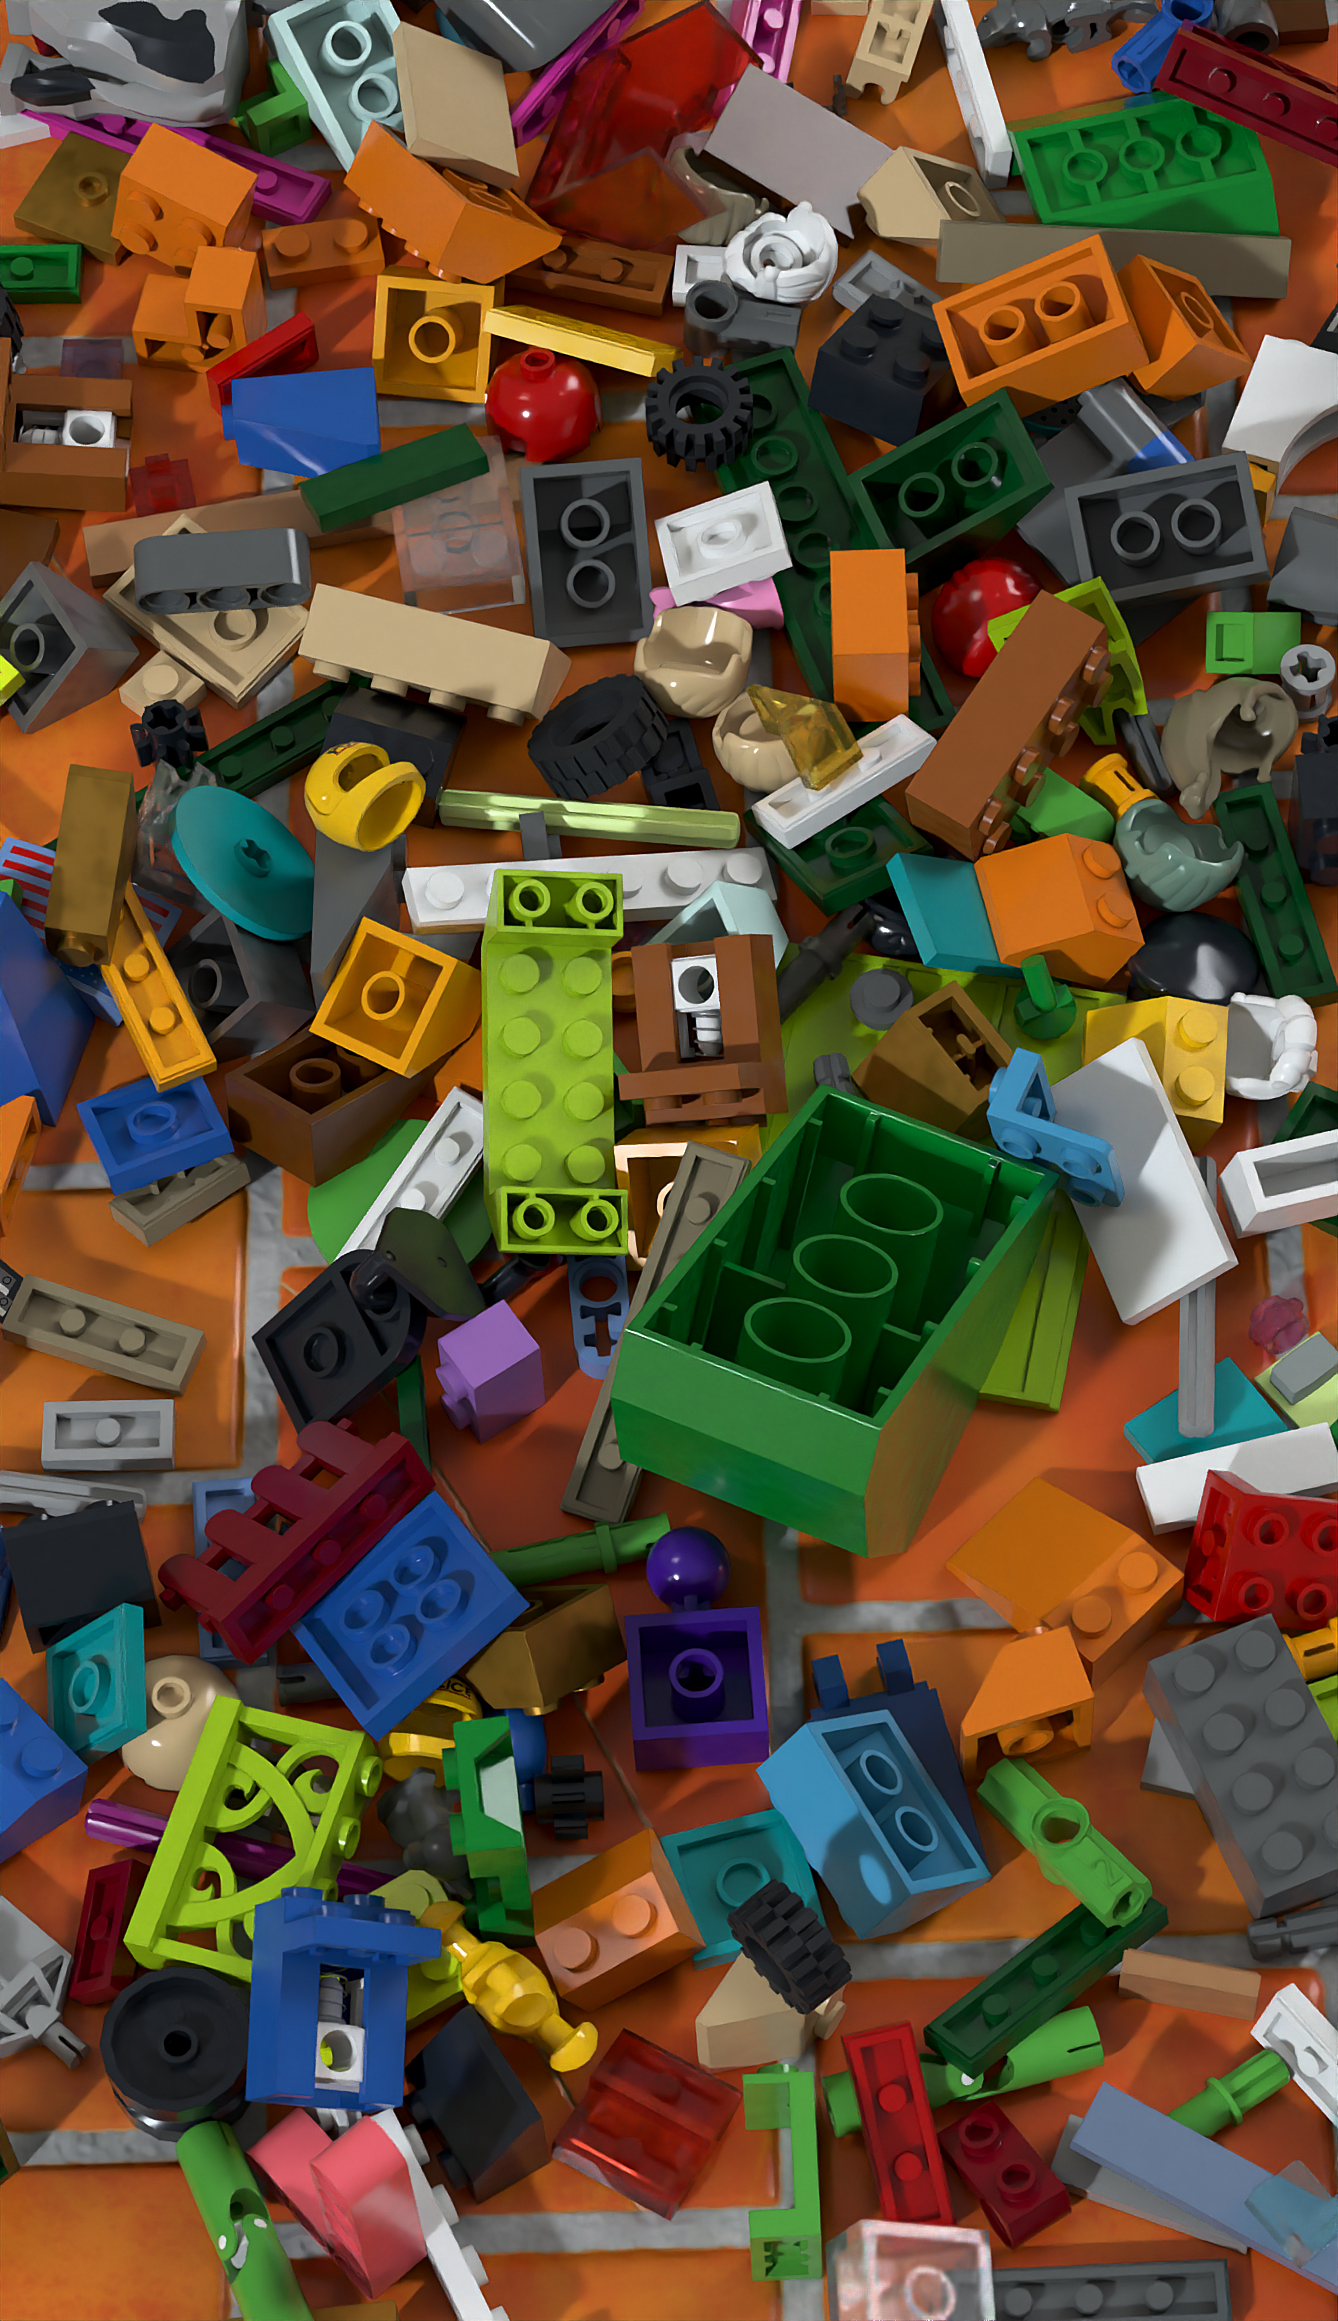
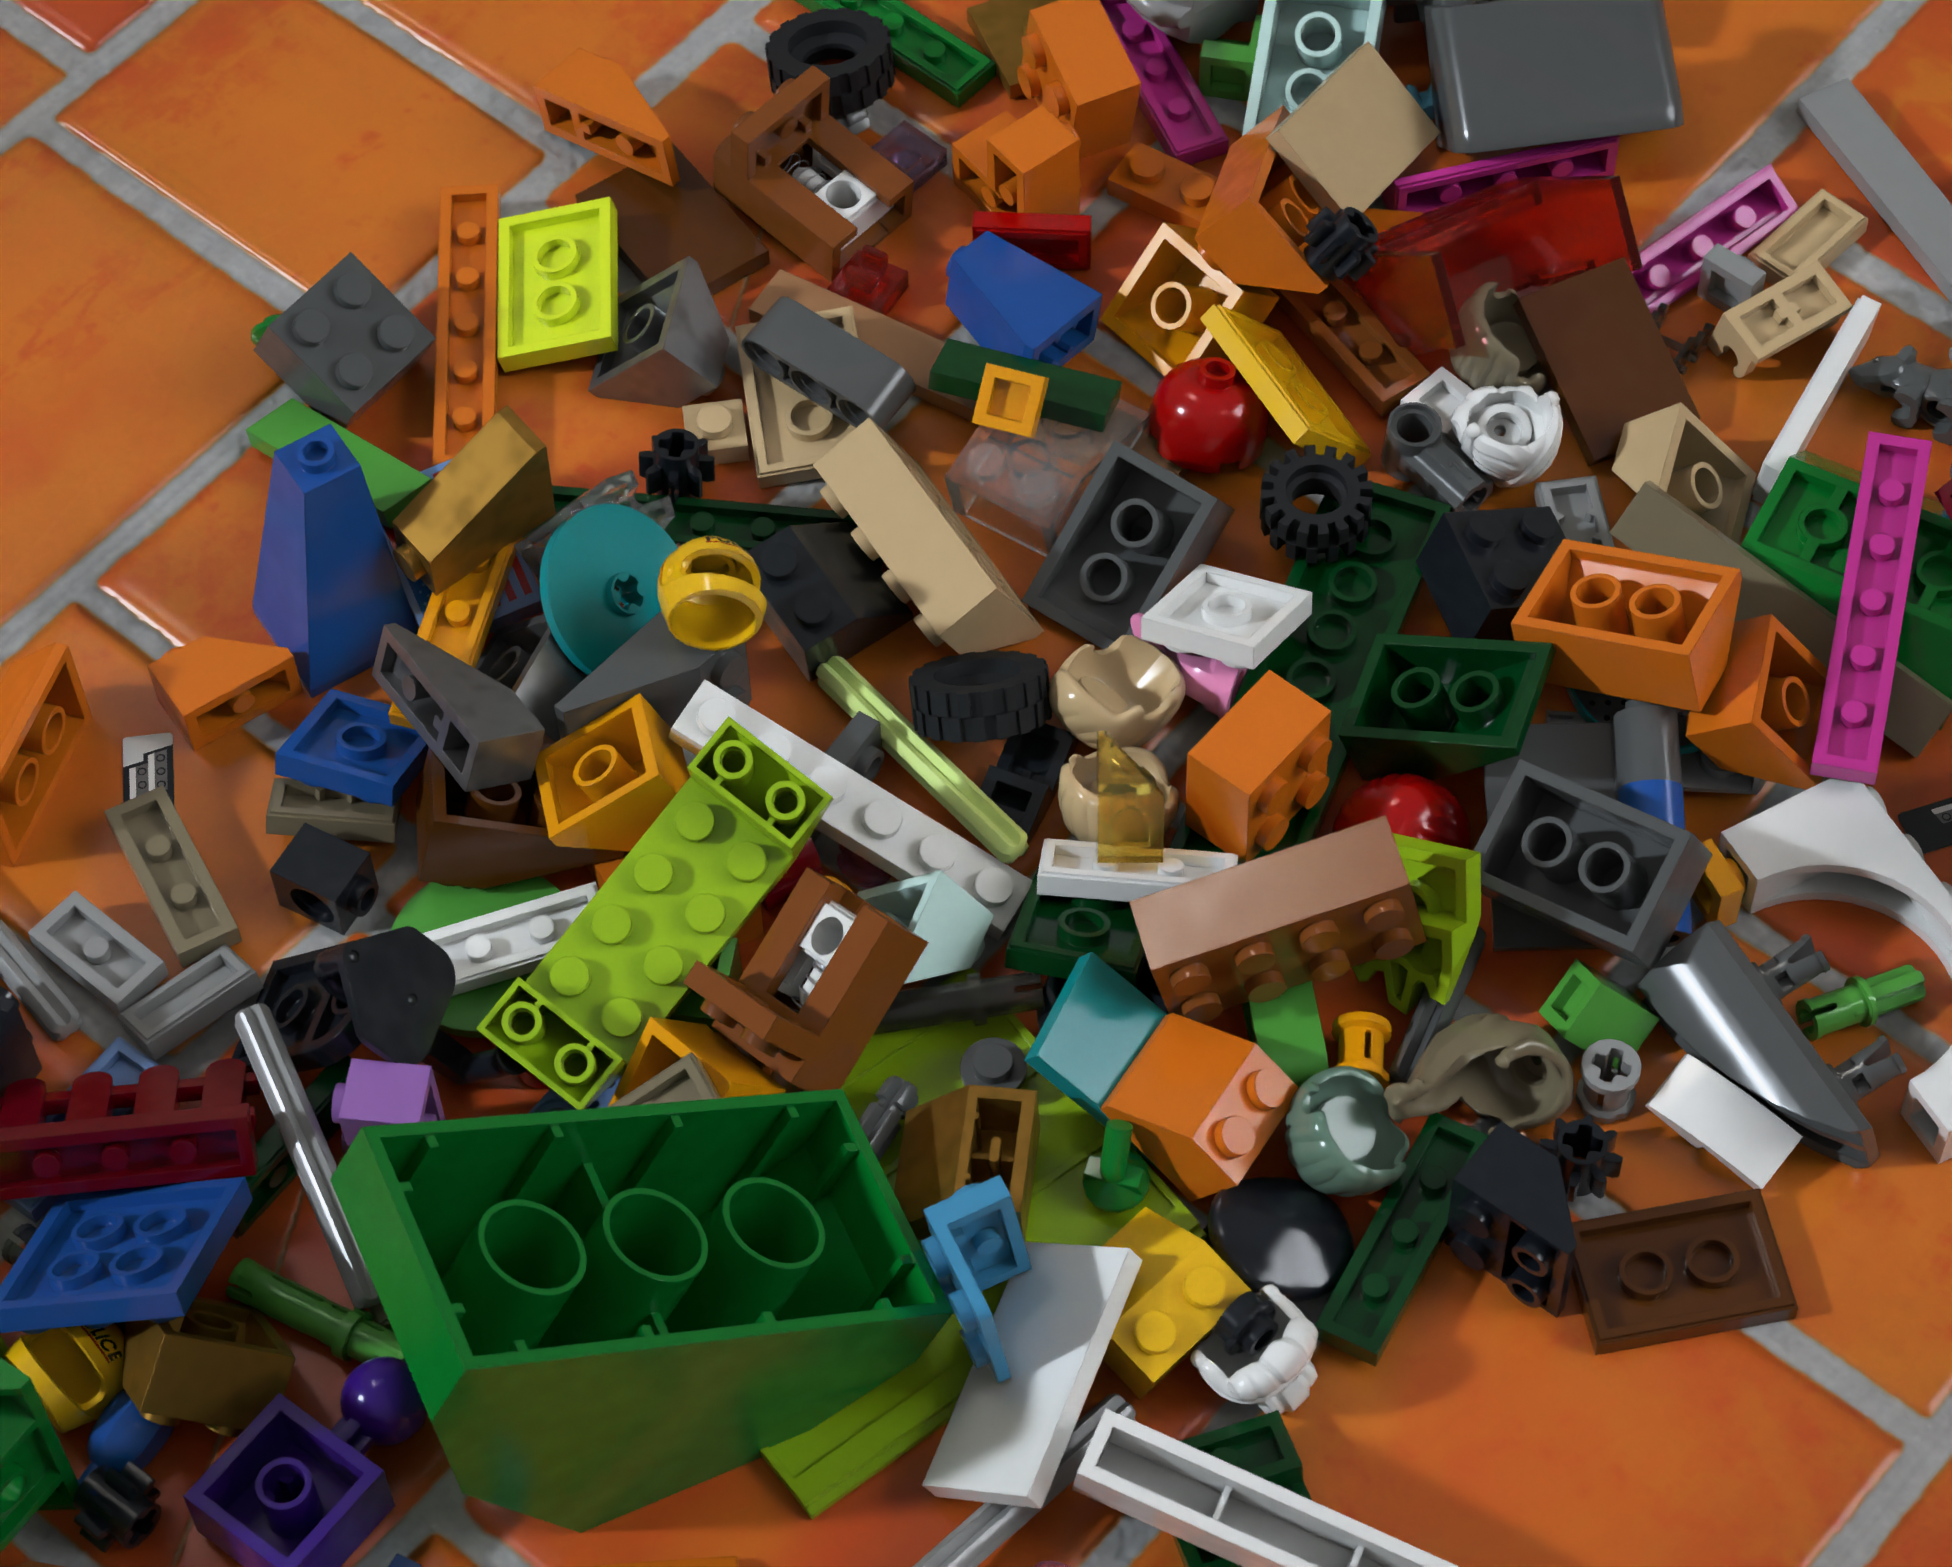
camera: 40 degrees right, 5 degrees down
none -> light grey tile [117,944,264,1061]
none -> light grey axle [235,1003,381,1309]
none -> black brick [270,823,379,935]
none -> flat silver slope [372,623,545,792]
none -> light orange plate [972,363,1049,438]
none -> black plate [1214,1291,1278,1356]
none -> black gear [1304,206,1379,282]
none -> light grey plate [1697,243,1767,312]
none -> dark pink plate [1810,431,1932,785]

